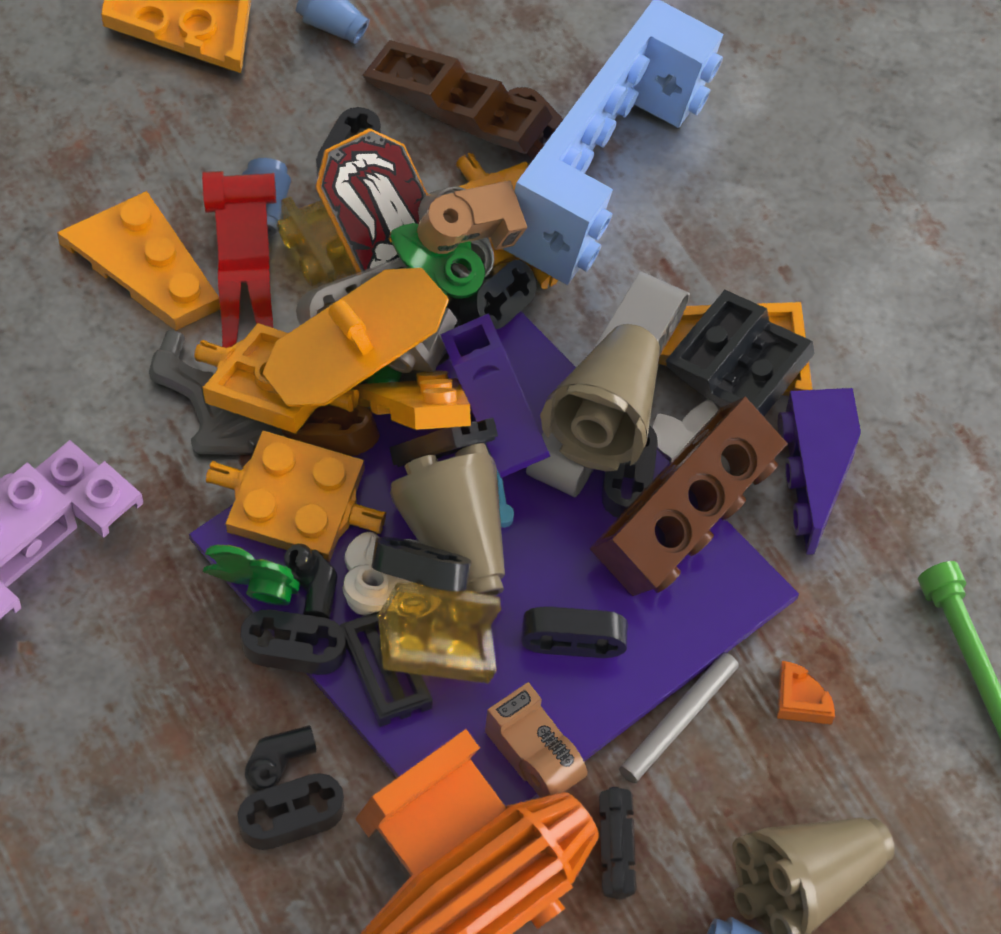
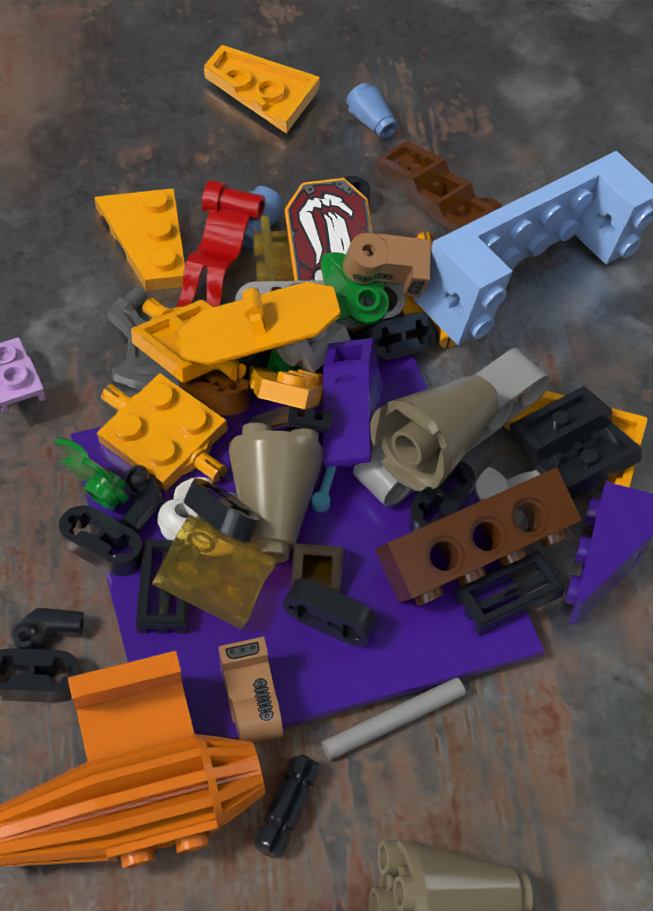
camera: 25 degrees right, 5 degrees down
orange tile [777,661,835,725] -> none
none -> dark brown slope [291,543,343,593]
none -> black tile [454,550,565,636]

